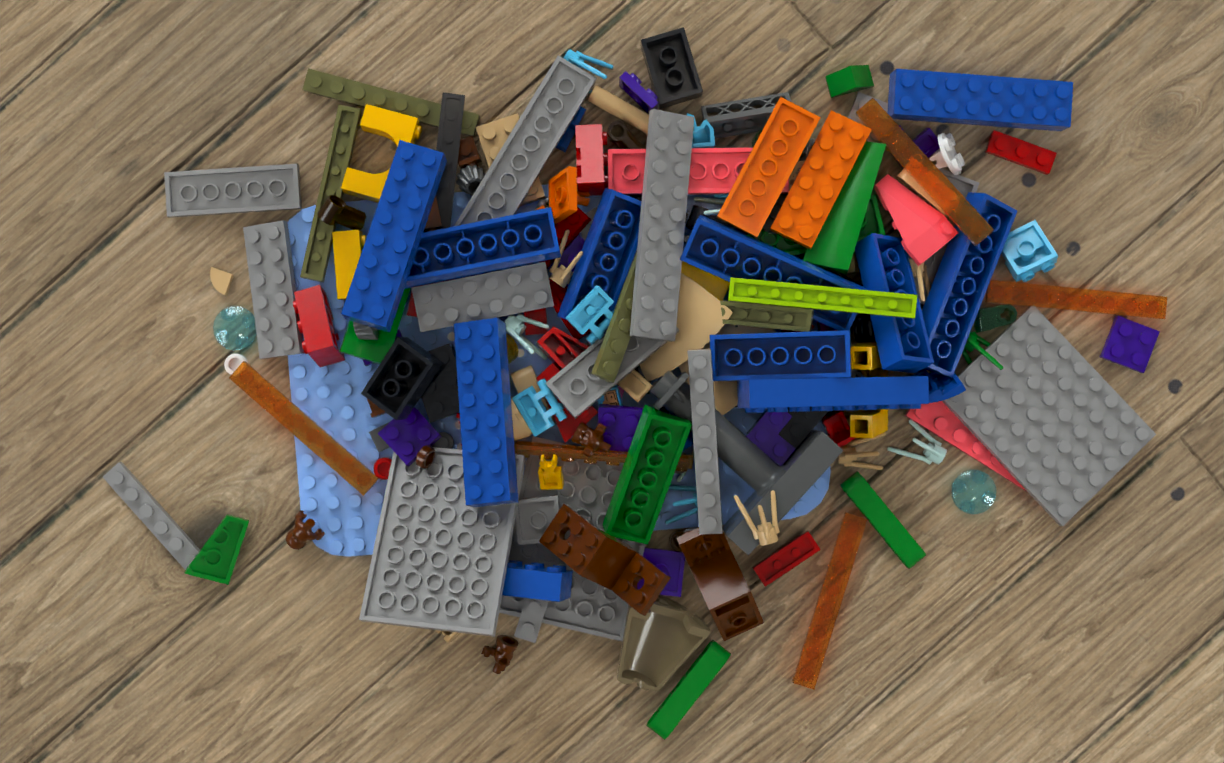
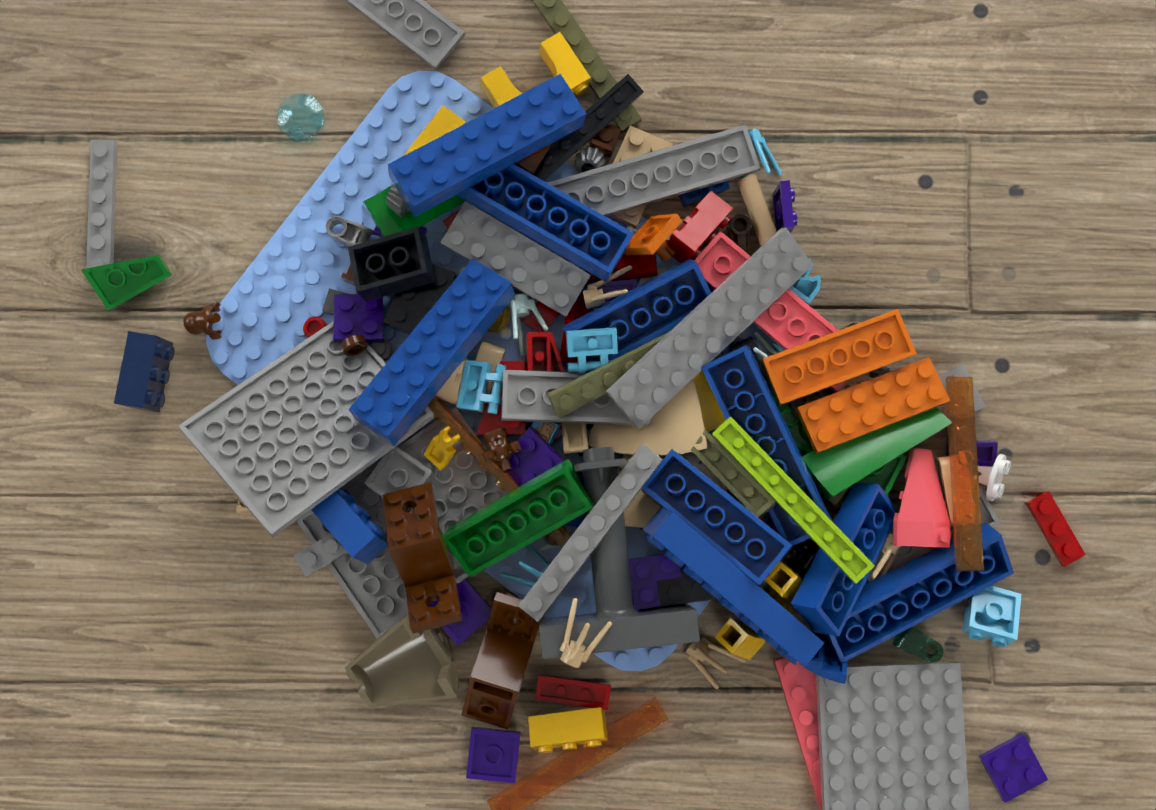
camera: 40 degrees right, 5 degrees down
tan tile [210,267,234,296] -> none
white tile [224,353,248,376] -> none
clear orange plate [229,361,379,496] -> none
light grey plate [243,220,304,359] -> none
red wedge [293,285,345,367] -> none
olive plate [300,105,362,283] -> none
dark brown piece [318,195,366,230] -> none
reddish brown piece [481,635,519,674] -> none
black brick [640,27,703,109] -> none
green beam [646,640,731,740] -> none
dark grey fence [701,92,791,139] -> none
red bracket [821,410,855,447] -> none
green slope [825,65,874,98] -> none
green beam [840,471,926,569] -> none
blue brick [887,69,1073,131] -> none
light aqua plant [887,419,947,465] -> none
clear light blue dish [951,470,996,514] -> none
green plant [962,331,1003,370] -> none
clear orange plate [985,280,1167,319] -> none
none -> dark blue brick [114,331,175,413]
none -> light grey piece [325,216,374,247]
none -> dark purple plate [466,727,521,783]
none -> yellow brick [528,707,608,753]

